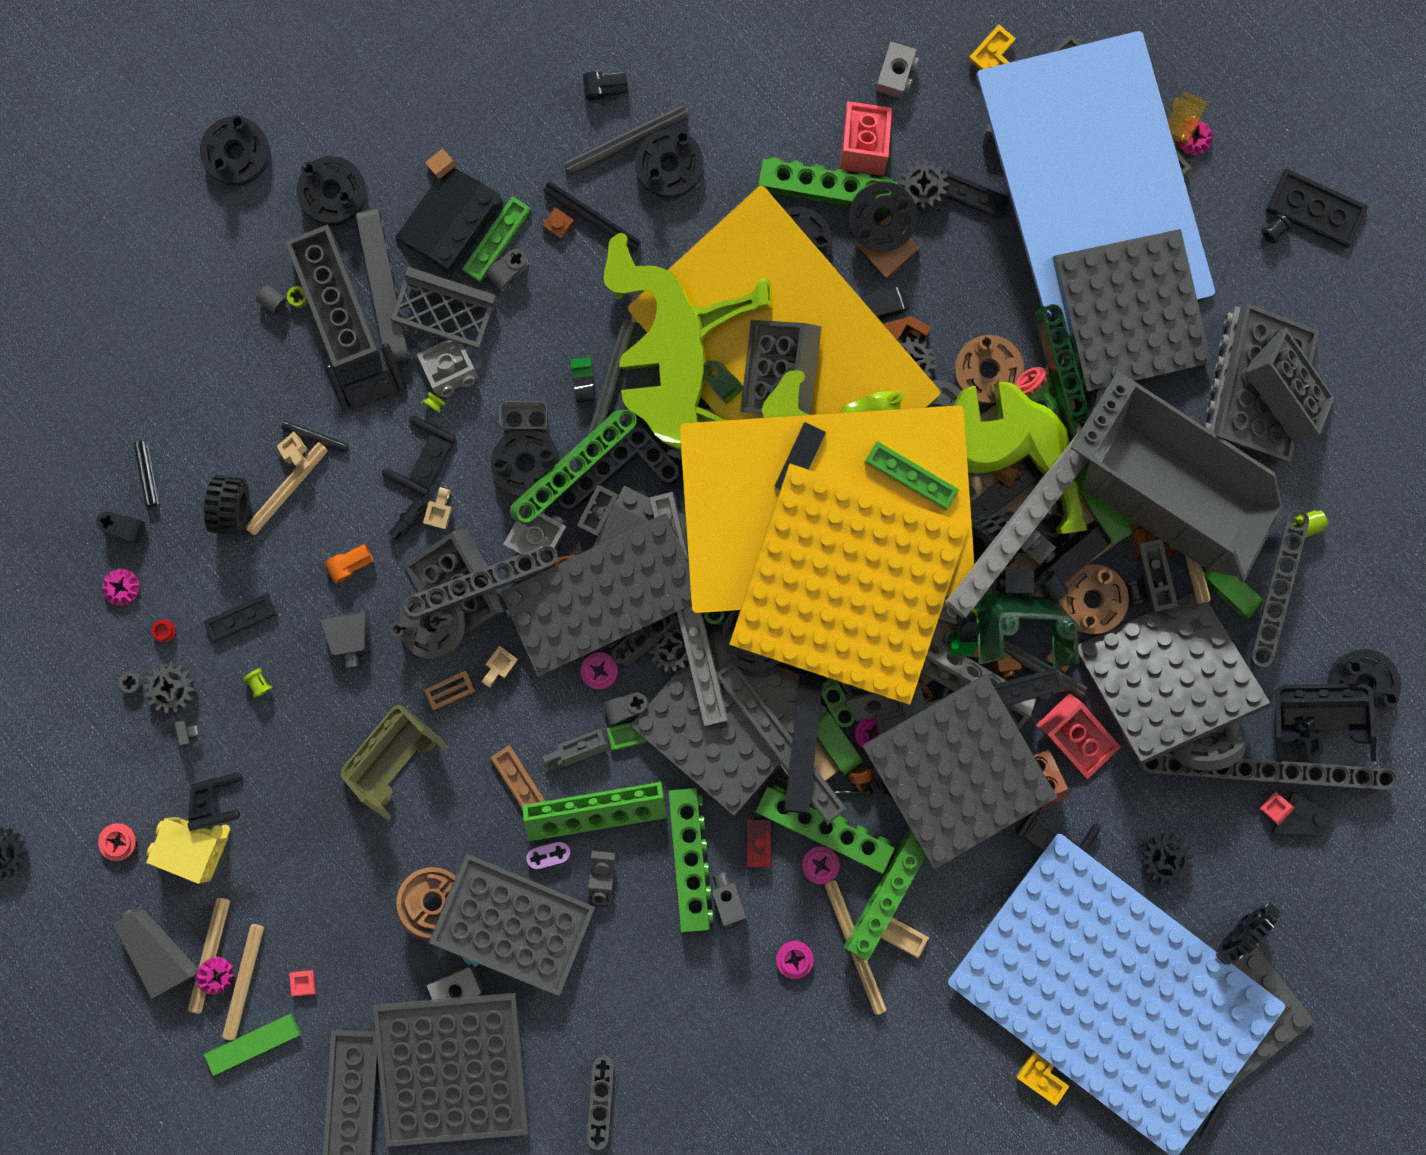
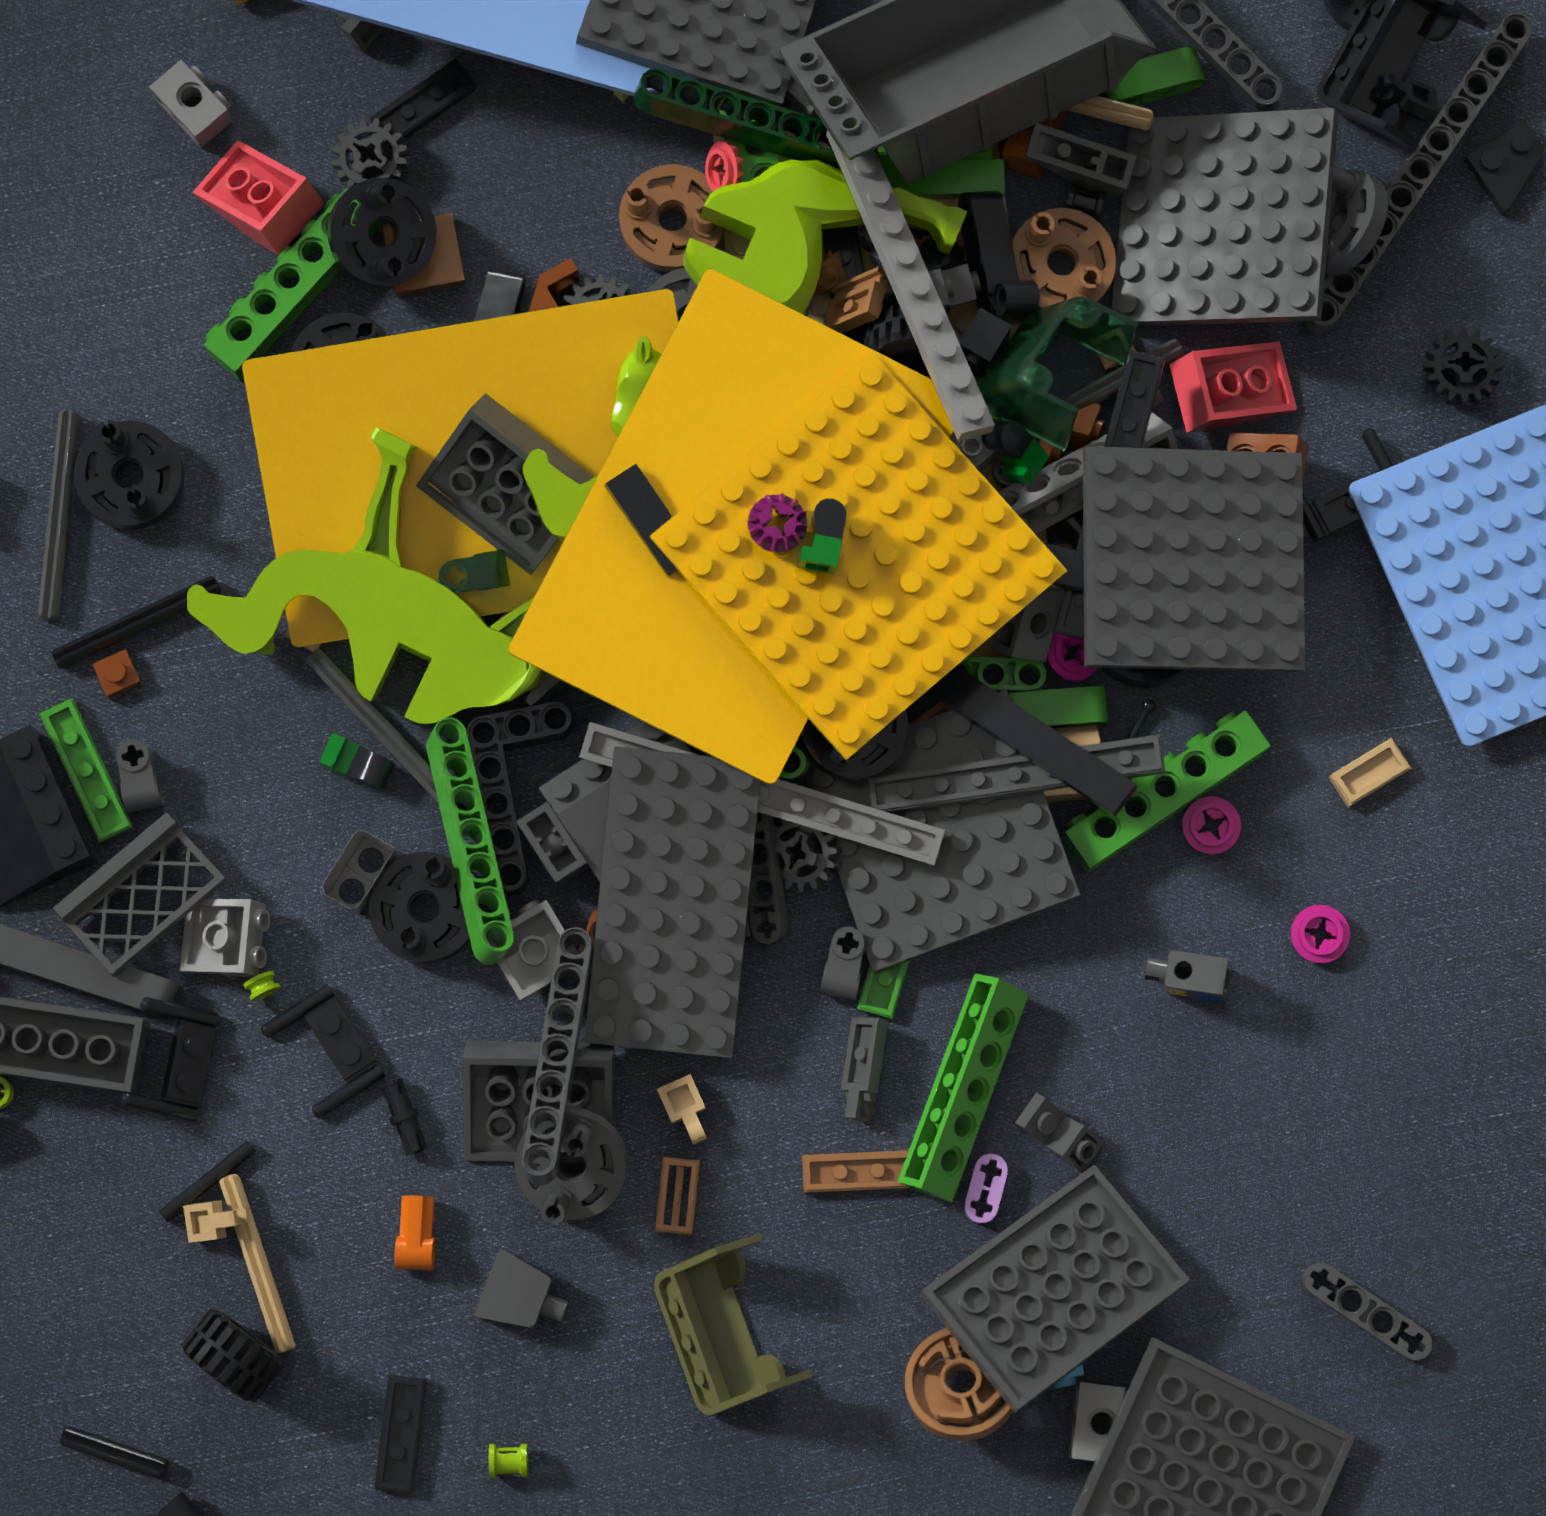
camera: 60 degrees left, 5 degrees down
tan plate [423,487,452,529] -> none
dark pink gear [581,652,618,689] -> none
bright green brick [669,788,714,932] -> none
dark red plate [747,820,771,867] -> none
tan axle [825,880,886,1015] -> none
bright green brick [843,827,926,961] -> none
dark orange tile [848,767,873,792] -> none
bright green tile [865,441,959,510] -> none
coral tile [1260,791,1295,825] -> none
none -> magenta gear [748,493,808,553]
none -> leg [797,498,846,575]
none -> medium nougat plate [823,266,888,334]

